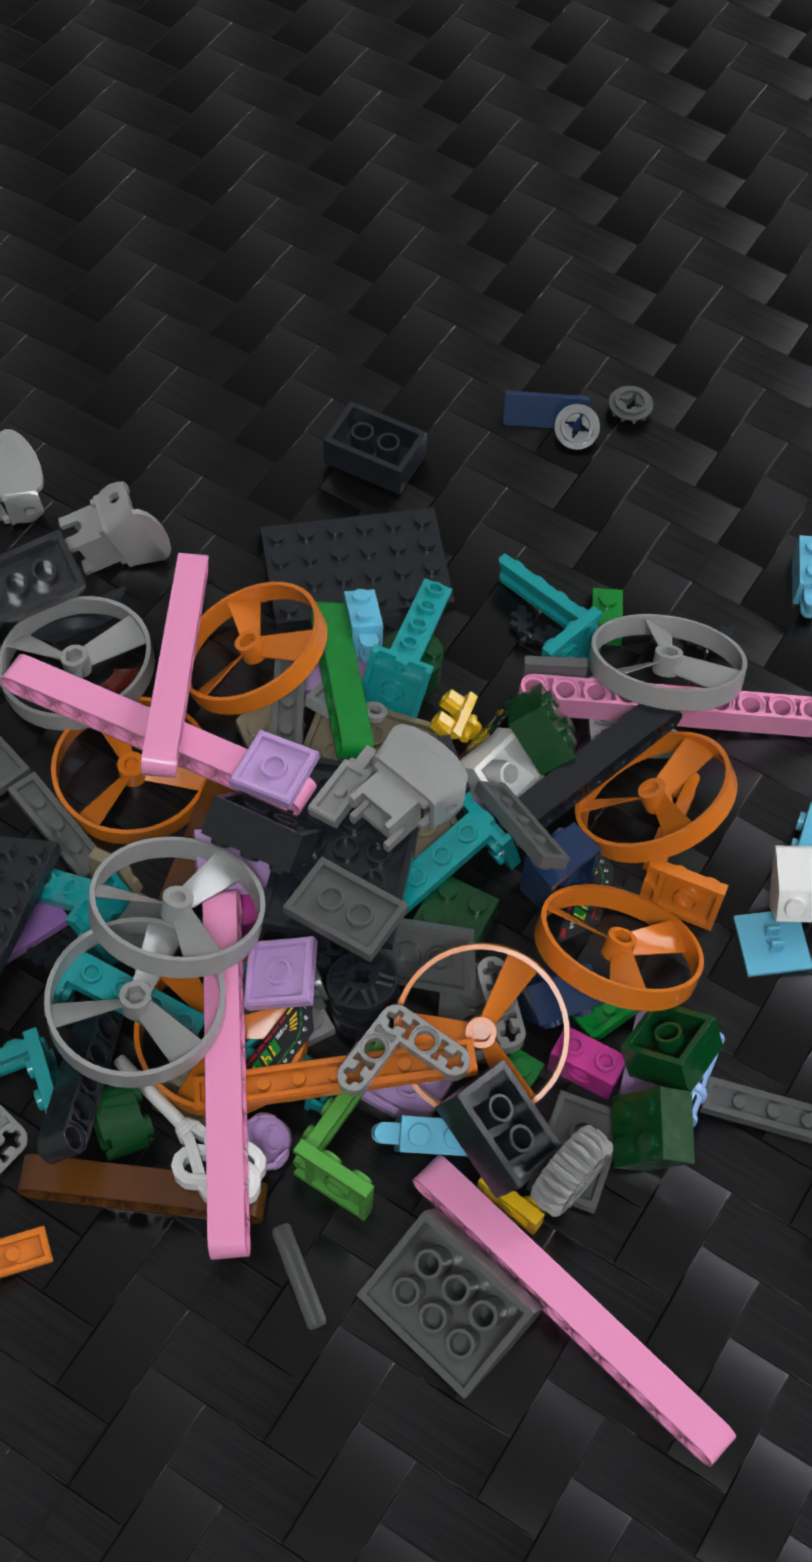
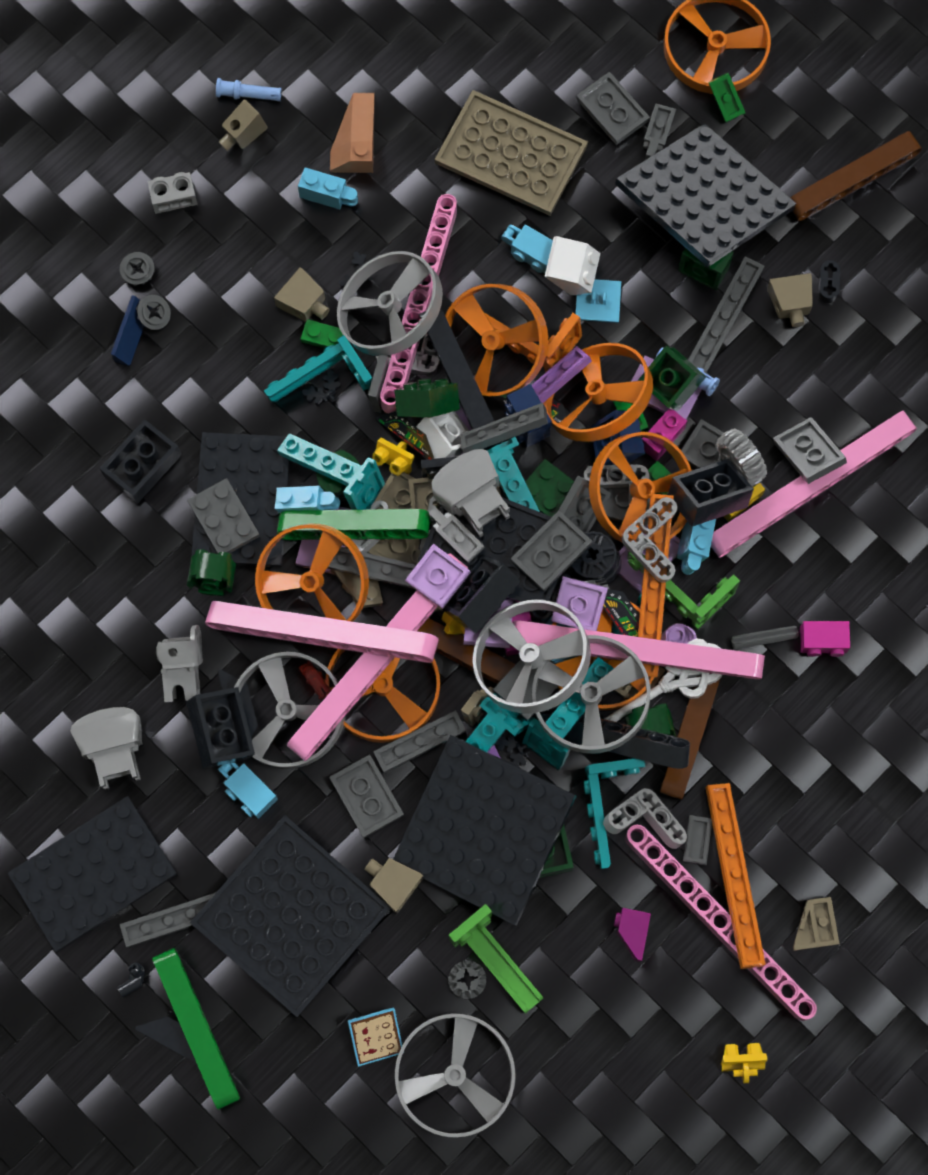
camera: 75 degrees left, 15 degrees up
dark grey slope [357,1208,545,1399] -> none
dark green brick [611,1086,695,1172] -> none
none -> light grey brick [147,172,198,214]
none -> dark grey plate [187,478,260,553]
none -> dark green brick [187,549,236,596]
none -> dark tan torso [274,267,330,321]
none -> medium lavender tile [532,346,592,403]
none -> plate [773,417,847,484]
none -> dark pink brick [800,621,850,657]

